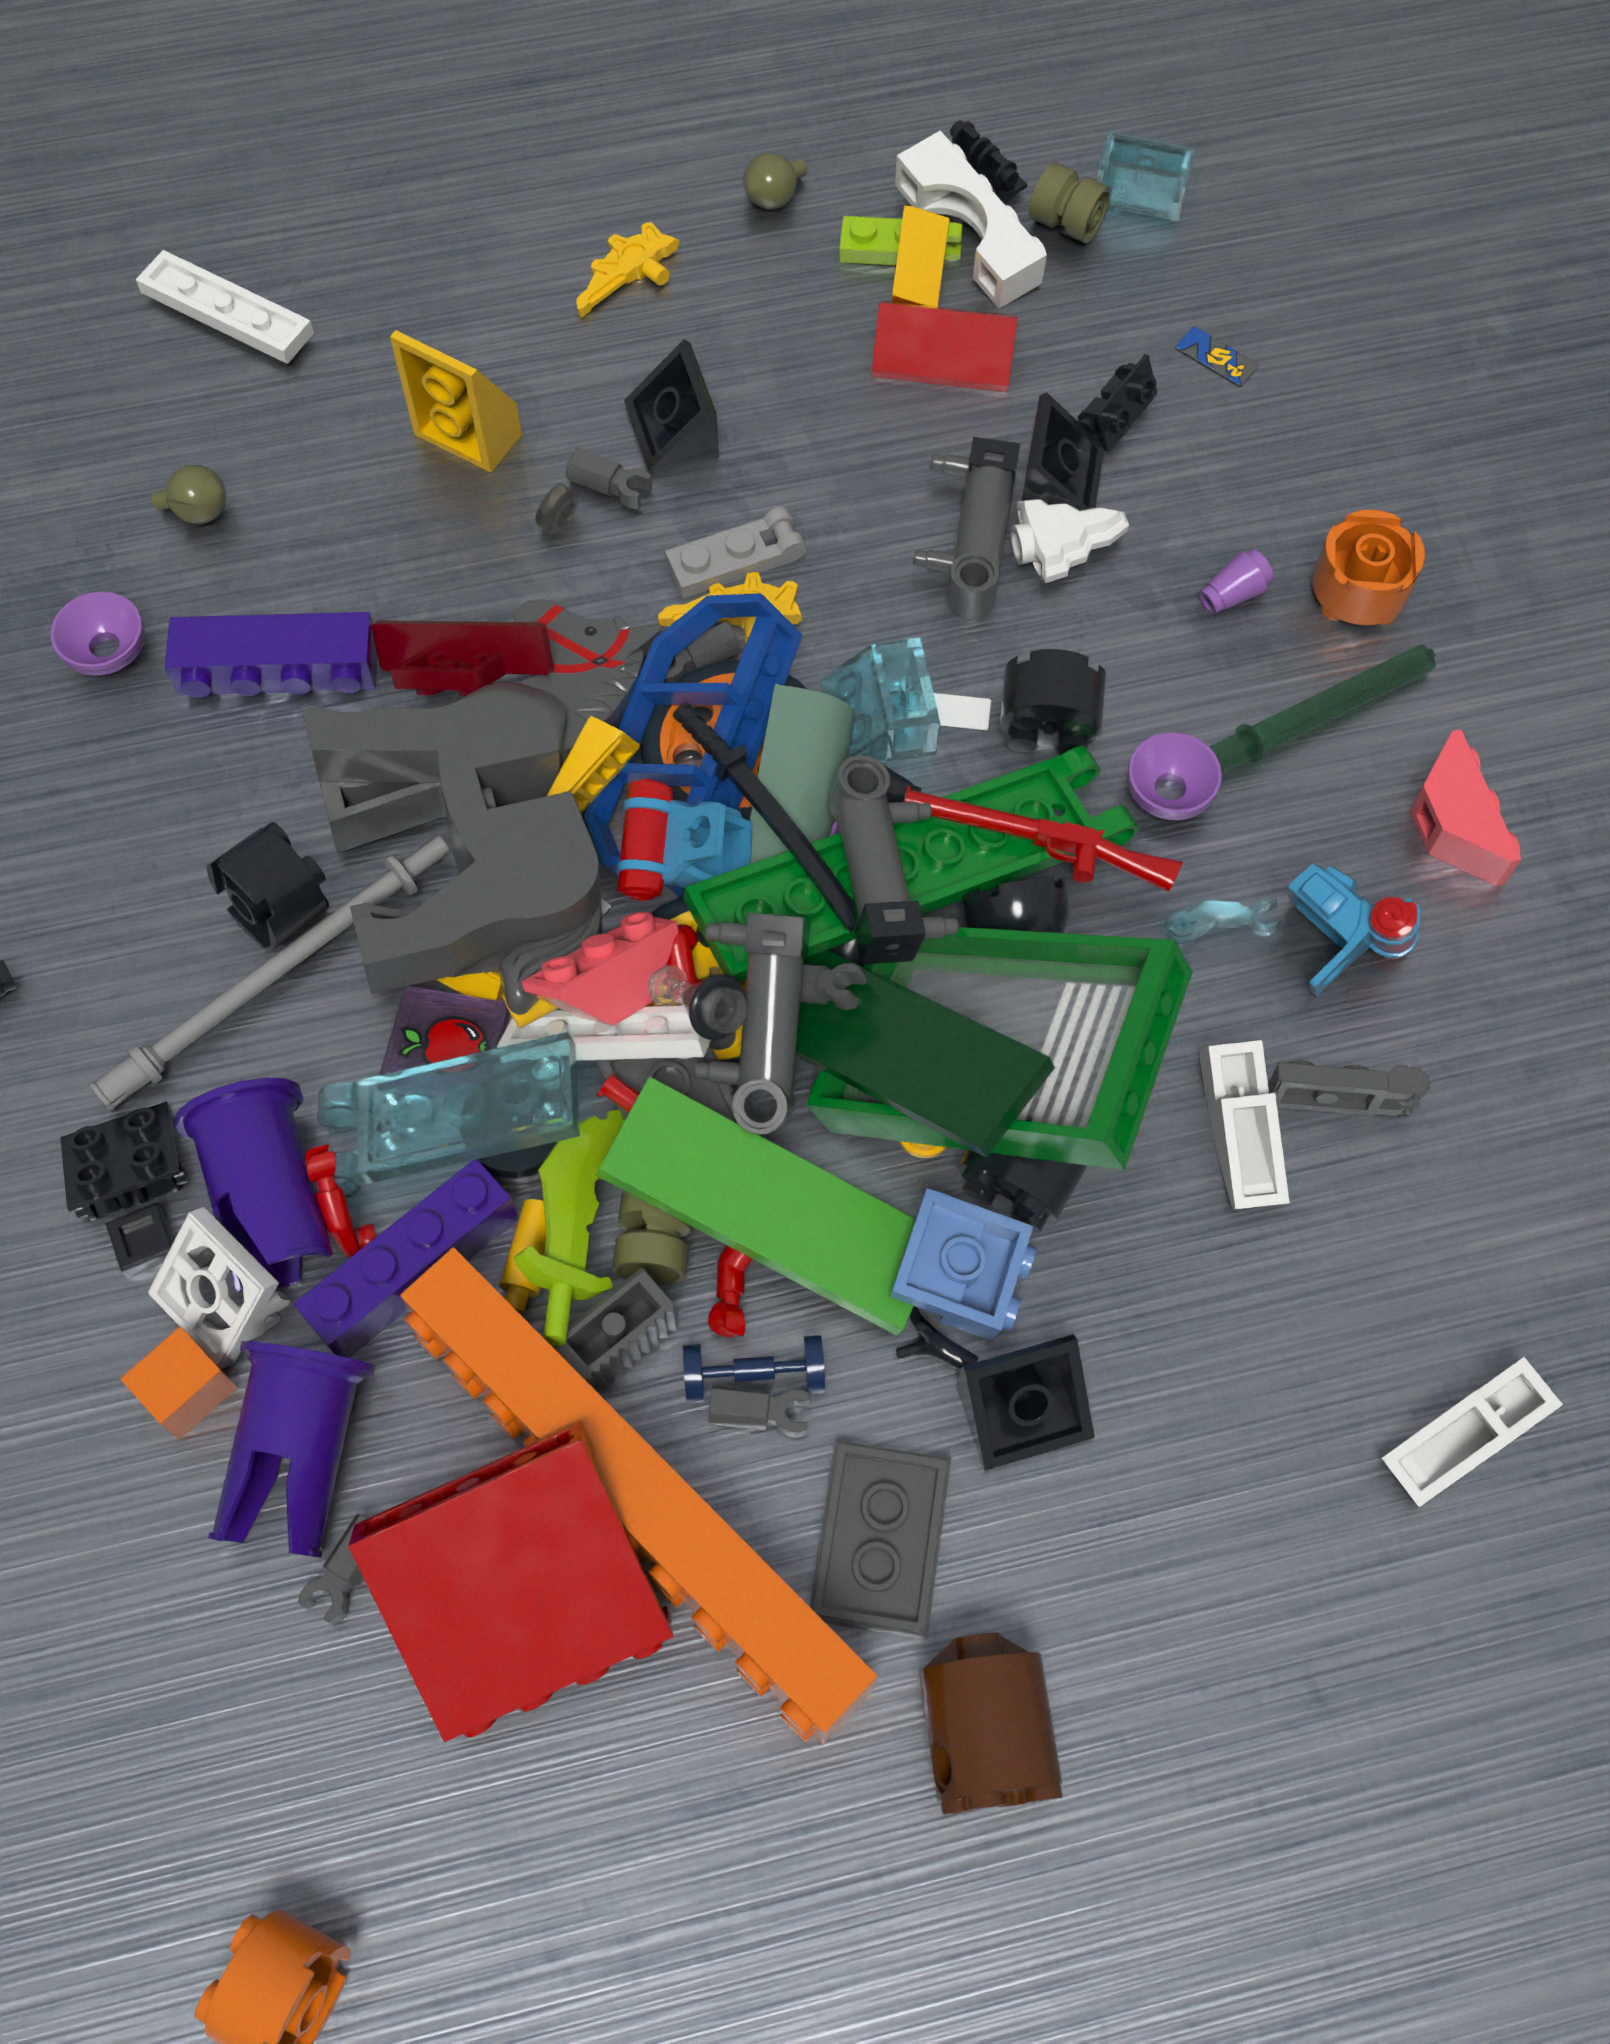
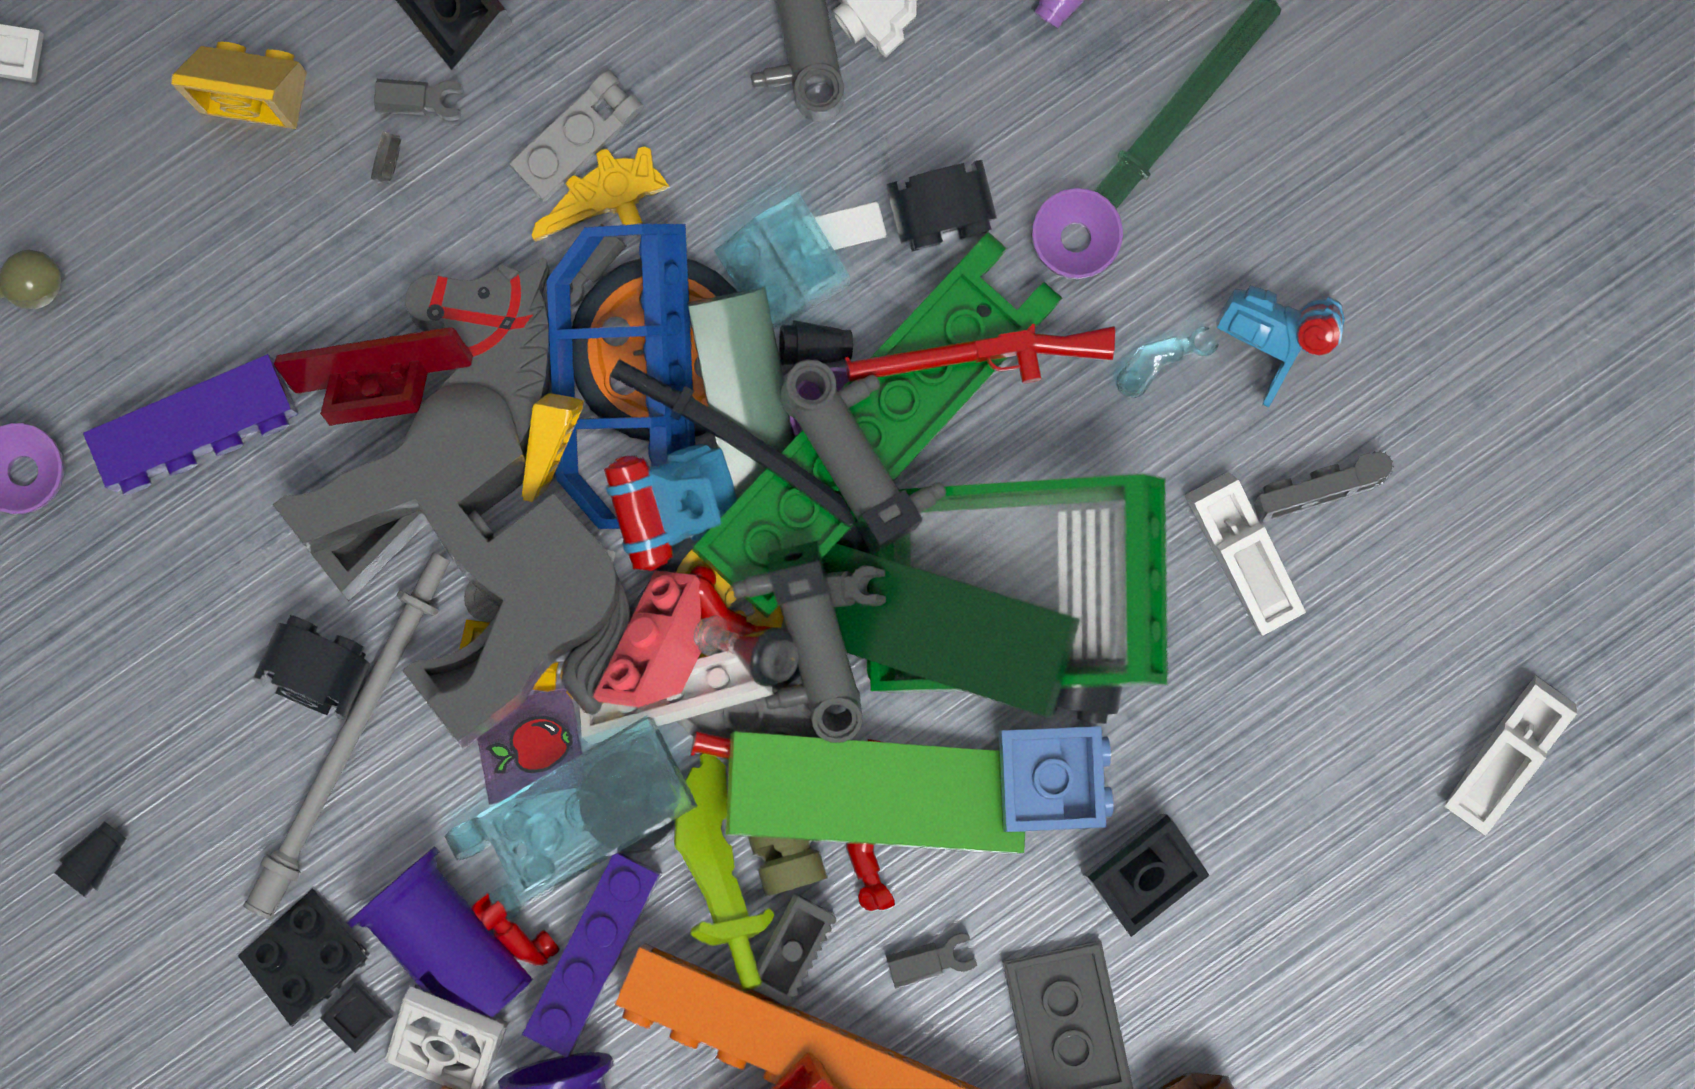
camera: 20 degrees left, 20 degrees up
yellow cylinder [499,1199,546,1315] -> none
dark blue wheel [683,1335,825,1403] -> none
black bar [896,1306,979,1372] -> none
black cylinder [960,877,1069,933] -> none
coral slope [1410,729,1521,886] -> none

